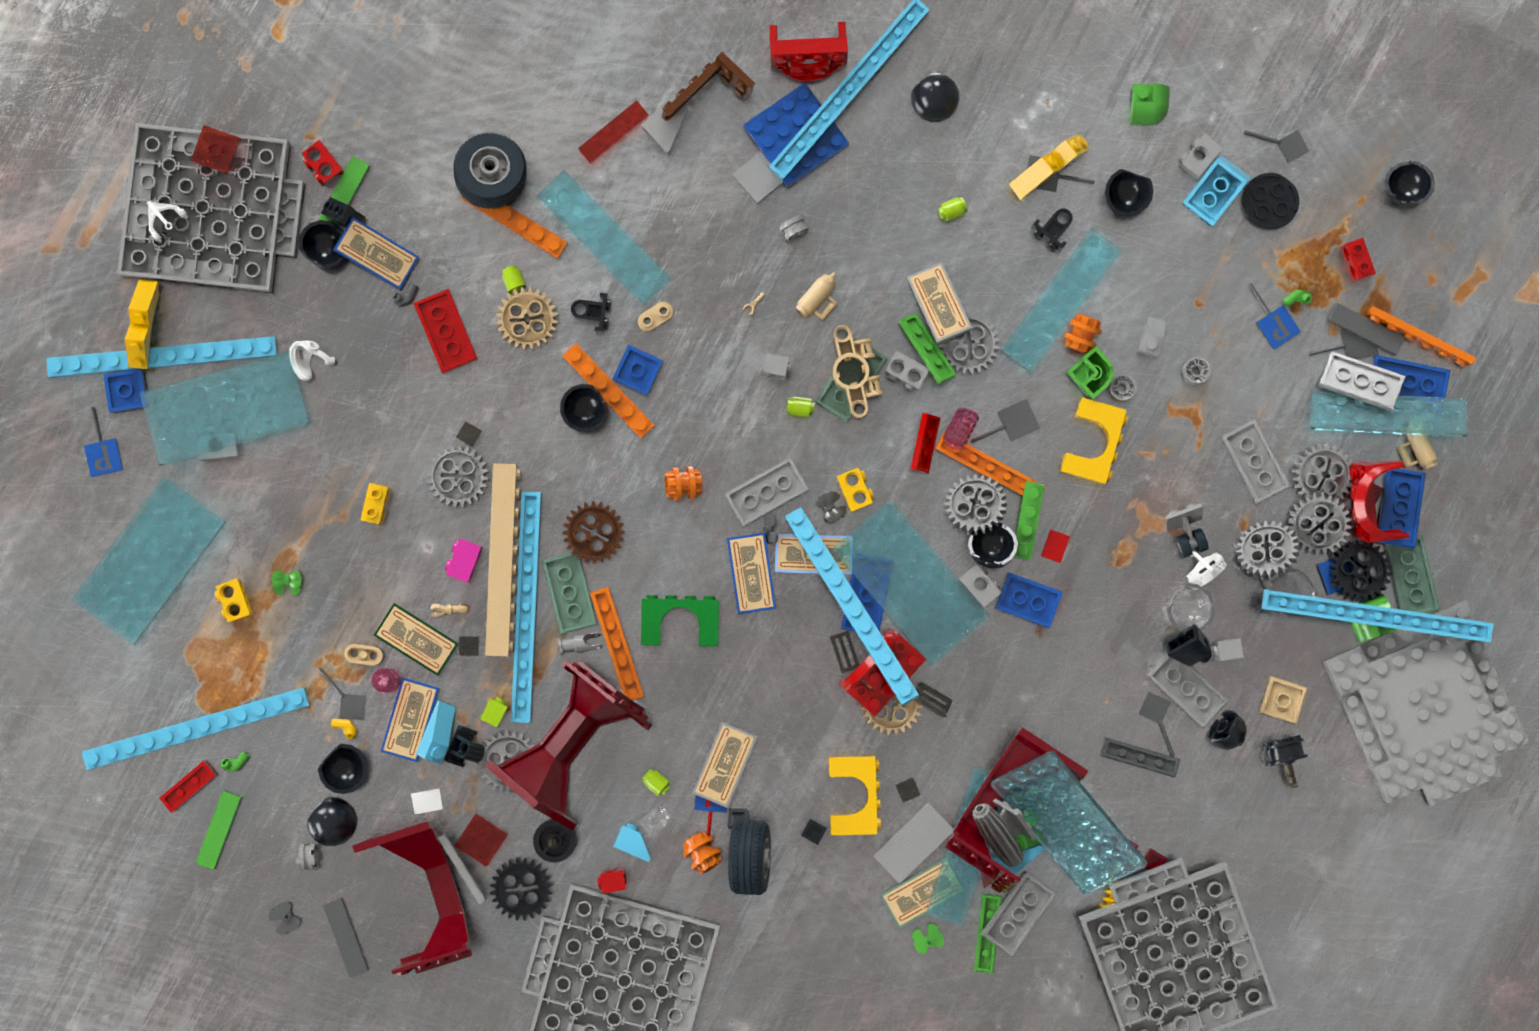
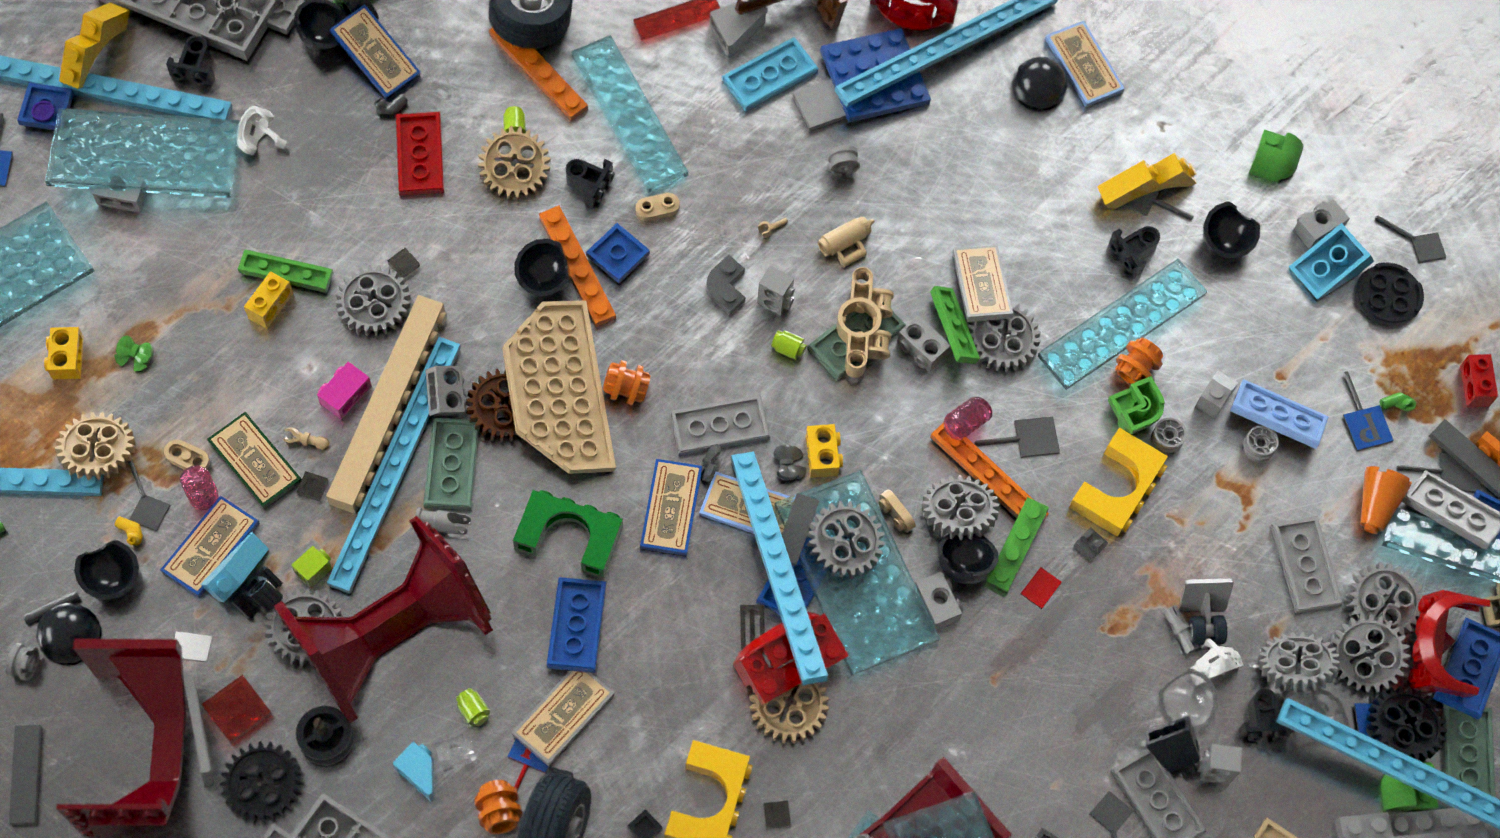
camera: 10 degrees right, 20 degrees down
orange plate [590,587,644,700] -> none
red brick [597,868,628,894] -> none
red plate [911,413,940,474] -> none
clear smoke tile [913,682,953,718] -> none
lime brick [938,197,968,222] -> none
blue plate [995,572,1063,628] -> none
none -> dark grey piece [23,591,81,624]
none -> dark purple piece [31,101,55,122]
none -> tan gear [55,412,136,481]
none -> black pin [166,36,215,85]
none -> bright green plate [238,249,333,293]
none -> light grey brick [426,366,466,416]
none -> tan plate [502,301,616,474]
none -> blue tile [547,577,607,673]
none -> dark grey plate [707,255,746,316]
none -> medium azure tile [722,37,819,112]
none -> dark grey tile [782,493,819,567]
none -> light grey gear [807,501,885,578]
none -> tan plate [878,489,916,532]
none -> tile [1045,21,1125,108]
none -> dark grey tile [1074,527,1108,561]
none -> light grey pin [1163,605,1200,654]
none -> light blue tile [1230,379,1329,449]
none -> black pin [1239,688,1294,741]
none -> orange cone [1360,466,1412,534]

